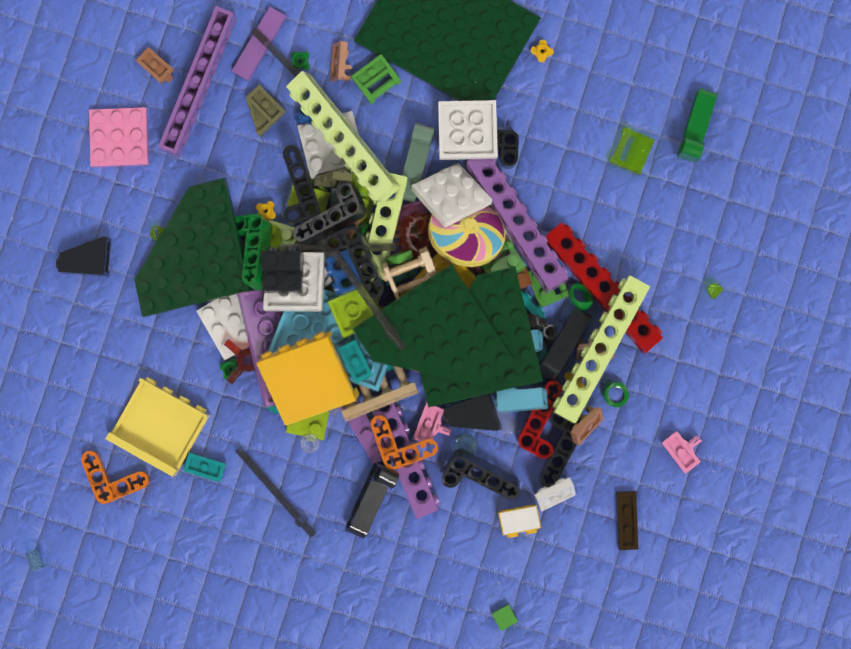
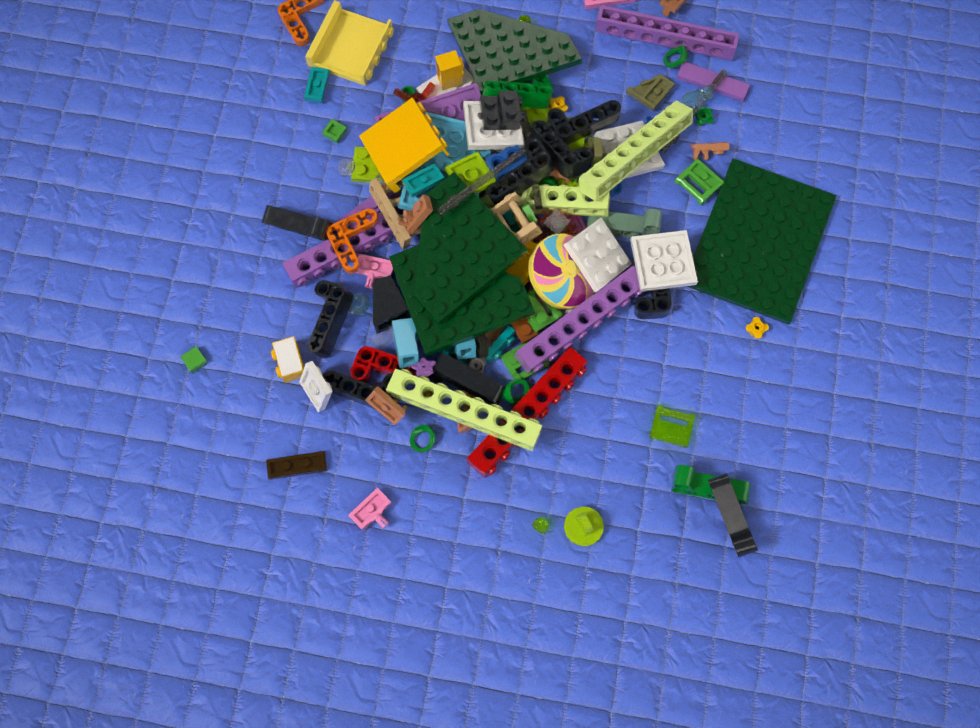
camera: 85 degrees right, 15 degrees down
clear smoke bar [235,446,316,538] -> none
none -> bright green tile [322,119,347,144]
none -> nougat plate [397,194,433,235]
none -> medium lavender plate [411,358,436,377]
none -> yellow brick [435,50,465,91]
none -> clear plate [543,208,570,234]
none -> lime tile [564,506,604,547]
none -> green piece [663,45,689,68]
none -> clear light blue plate [682,85,713,109]
none -> black beam [708,473,758,558]

